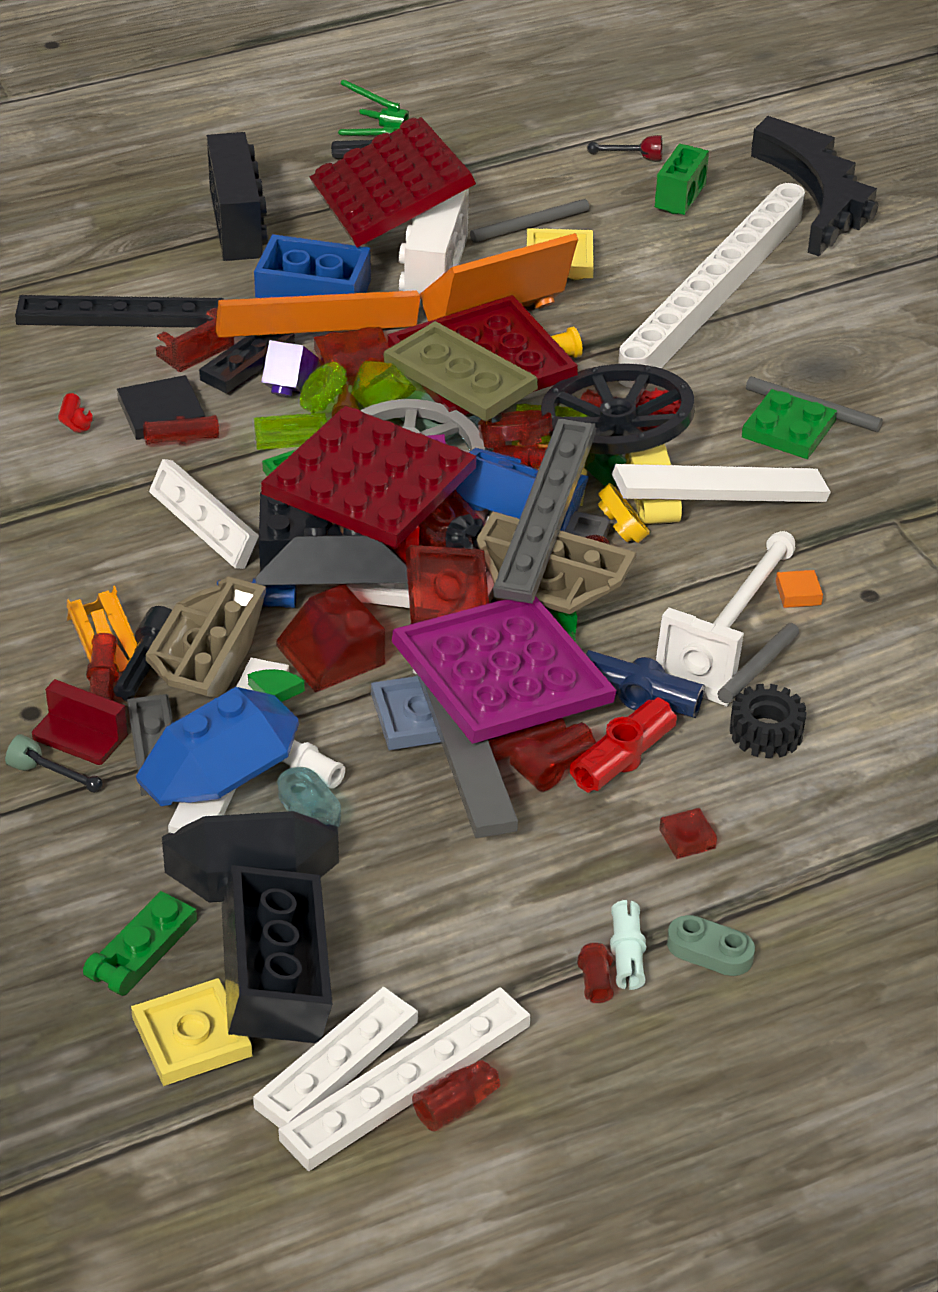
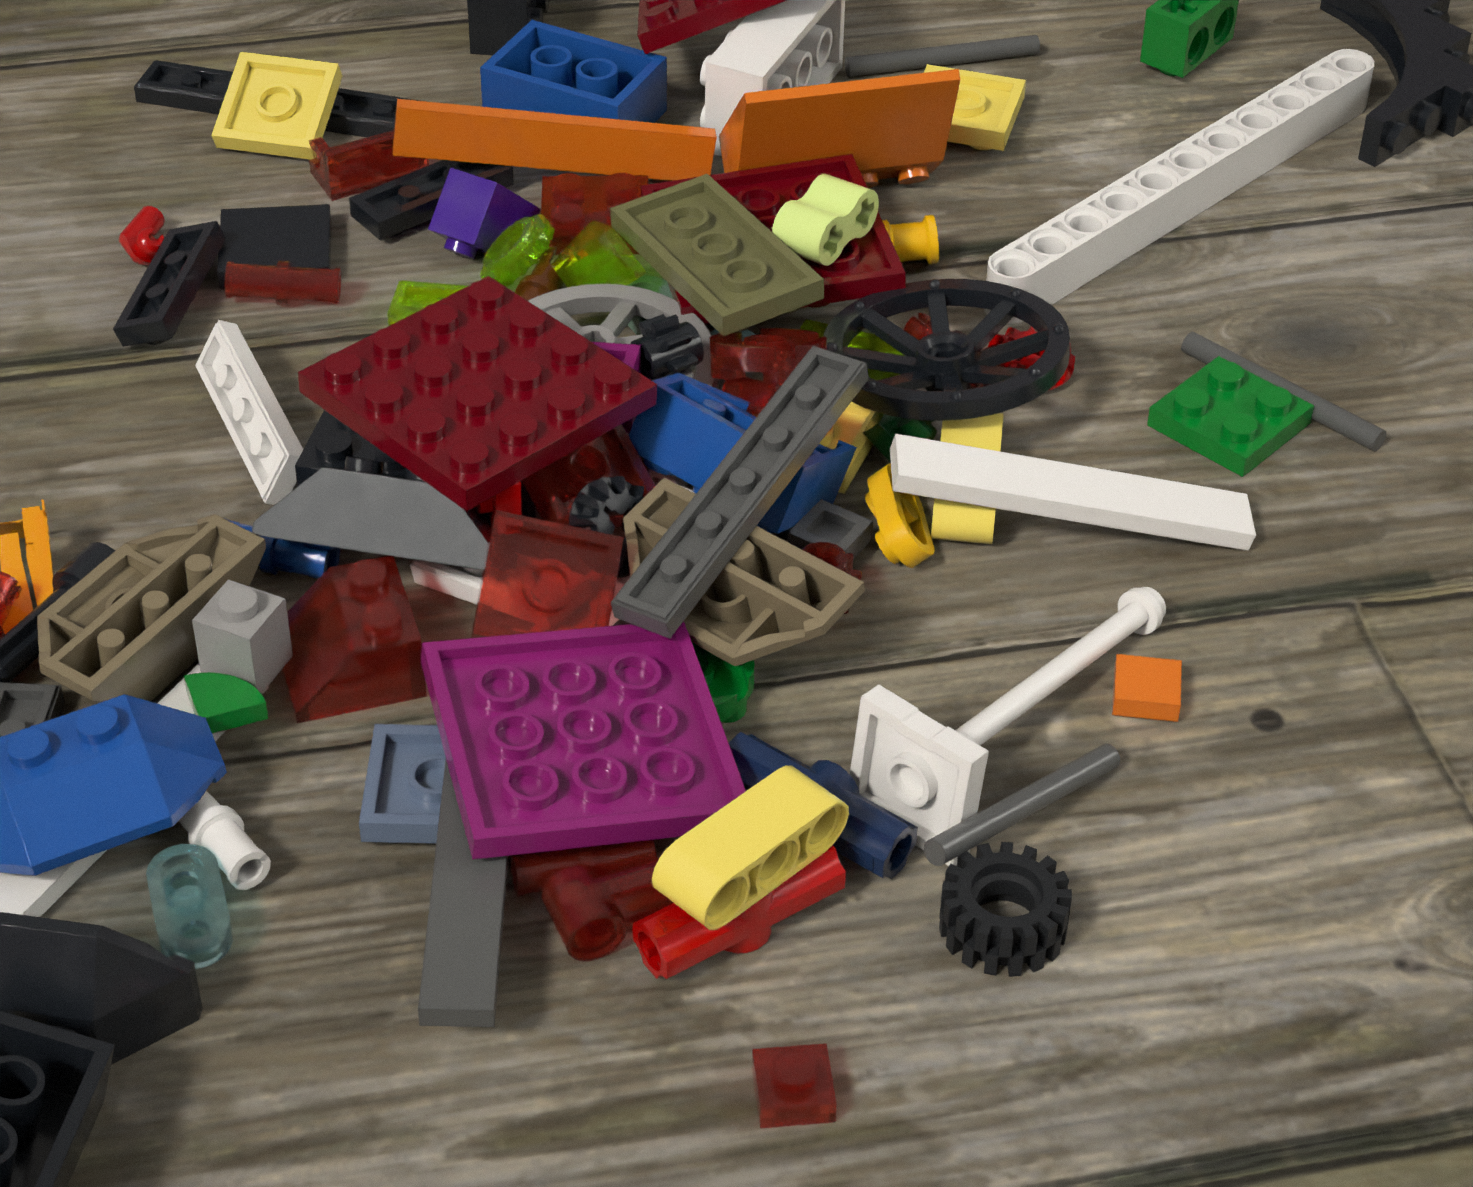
camera: 15 degrees right, 0 degrees up
none -> black plate [113,221,226,347]
none -> light grey brick [192,580,293,694]
none -> light yellow plate [211,52,343,160]
none -> black gear [631,314,704,381]
none -> light yellow beam [652,765,849,930]
none -> yellowish green axle [772,174,879,266]

